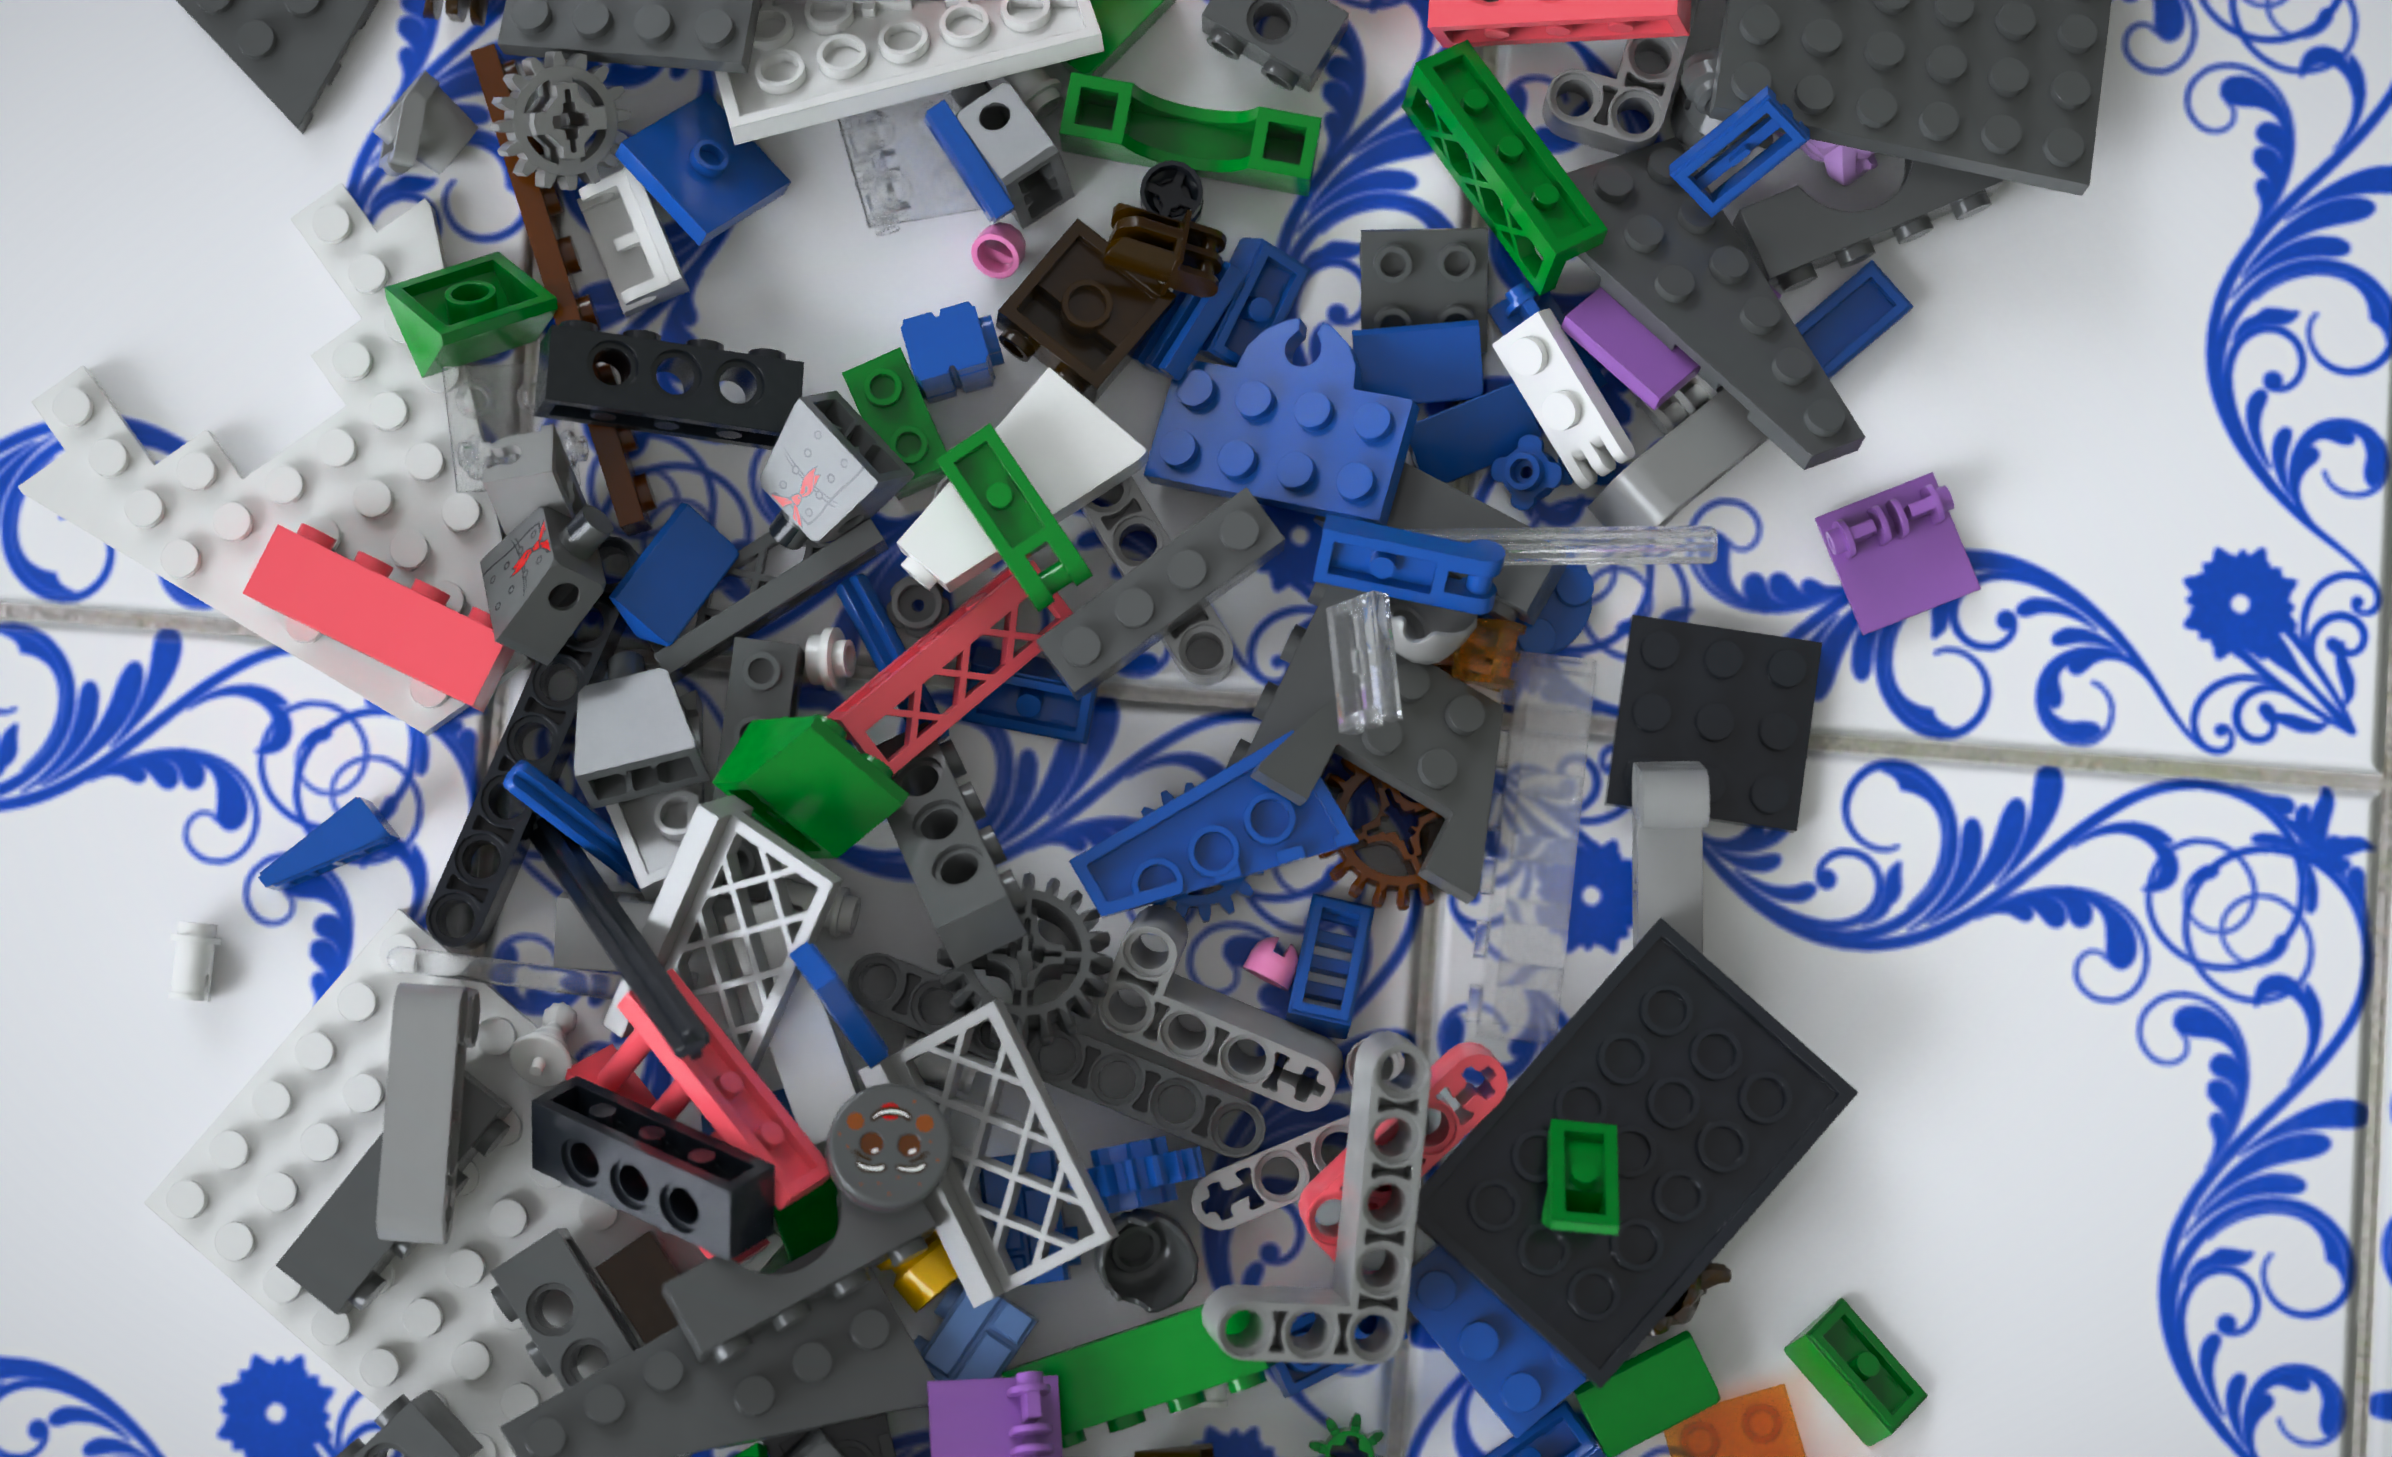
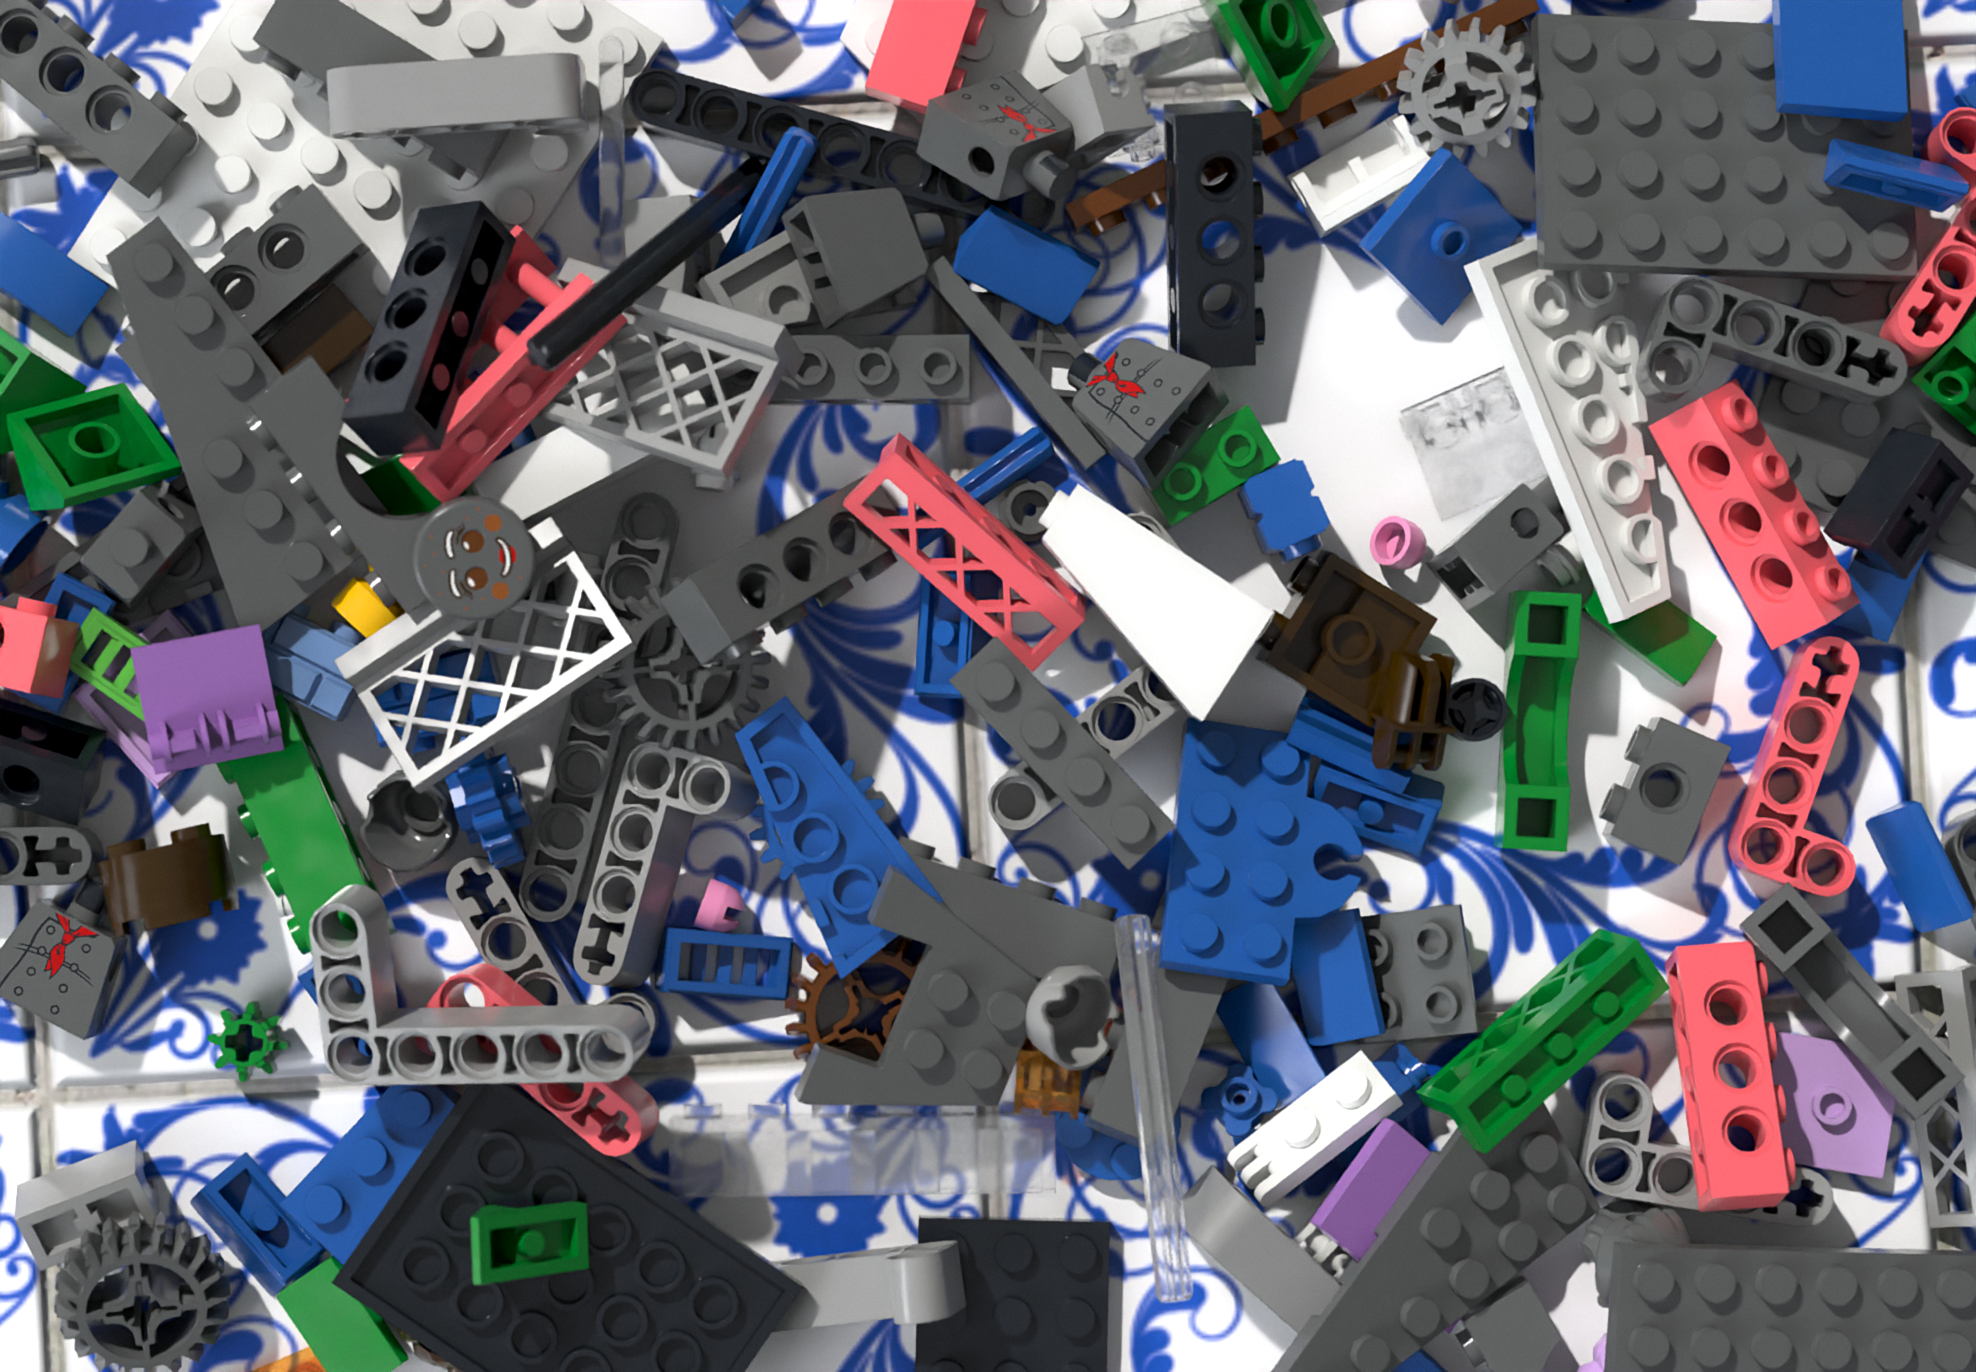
camera: 80 degrees right, 5 degrees up
white piece [509,1002,577,1086] -> none
green slope [712,714,909,859] -> none
blue tile [788,941,889,1069] -> none
white plate [805,627,856,691] -> none
blue tile [924,99,1014,224] -> none
green plate [936,423,1093,612] -> none
blue plate [1313,514,1506,615] -> none
clear tile [1326,591,1403,736] -> none
blue tile [1669,85,1811,218] -> none

